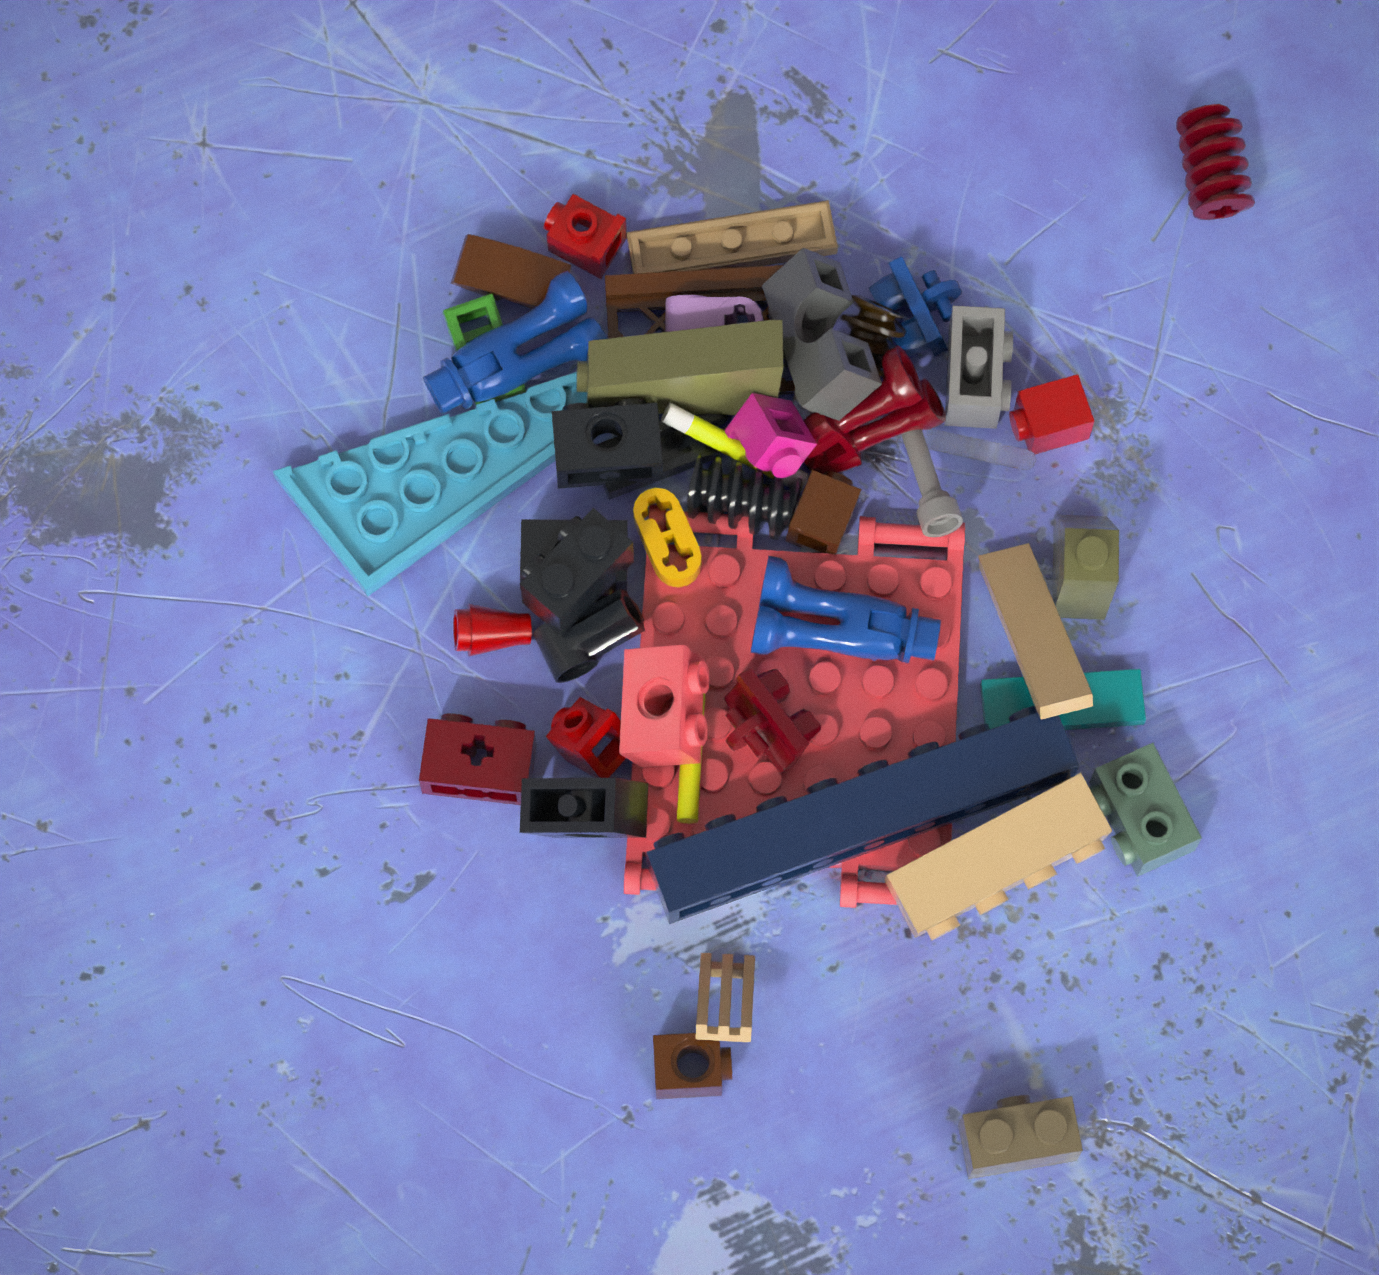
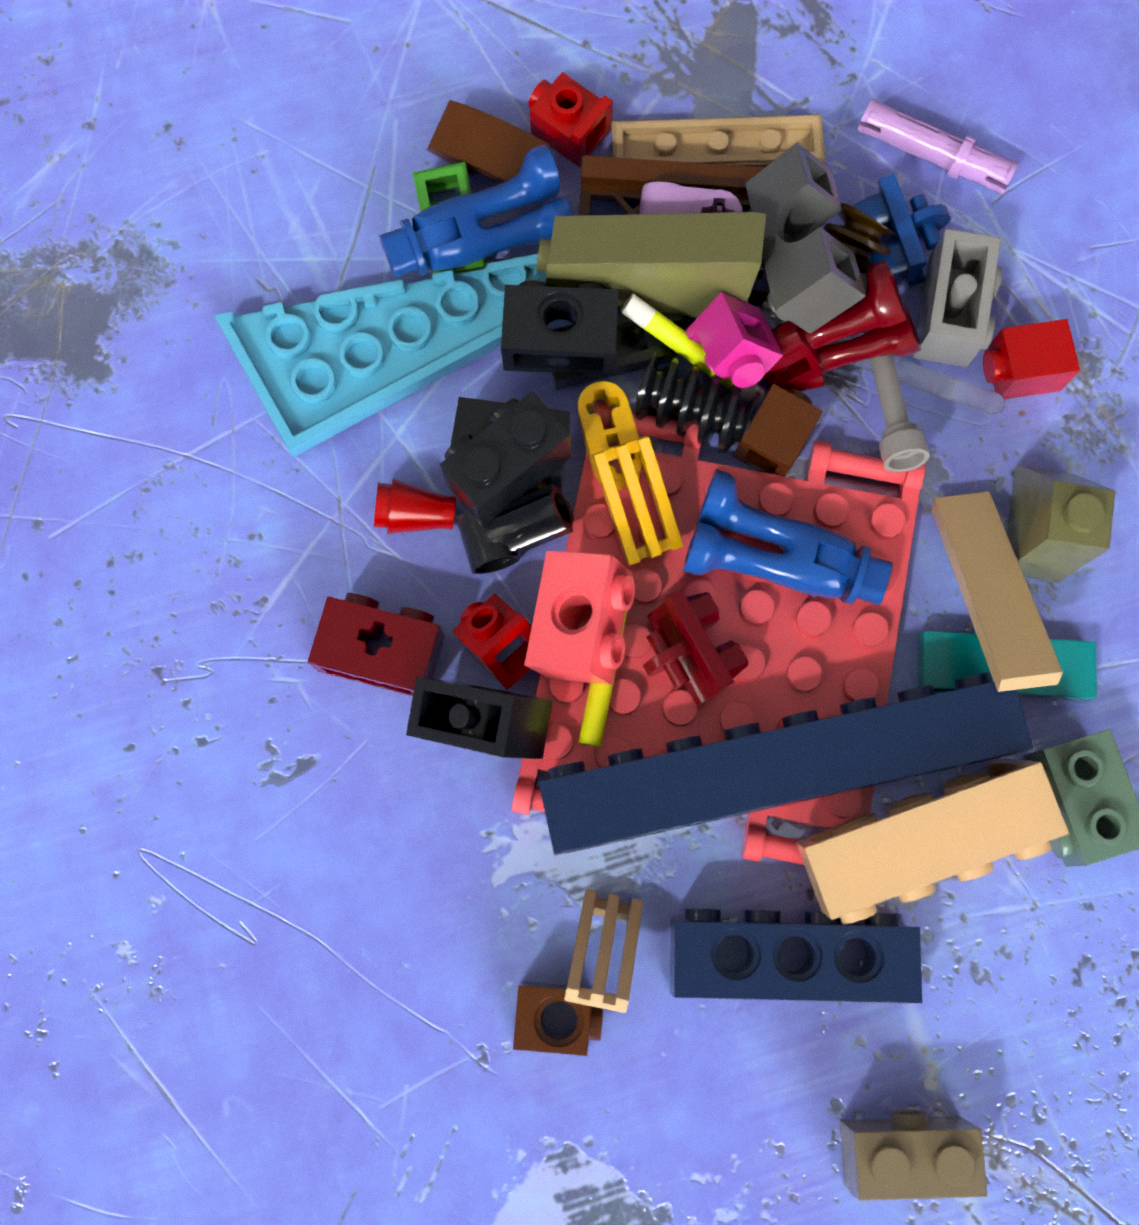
camera: 10 degrees right, 5 degrees up
none -> yellow tile [591,436,684,566]
none -> dark blue brick [670,909,922,1003]
none -> lavender pin [857,98,1019,195]

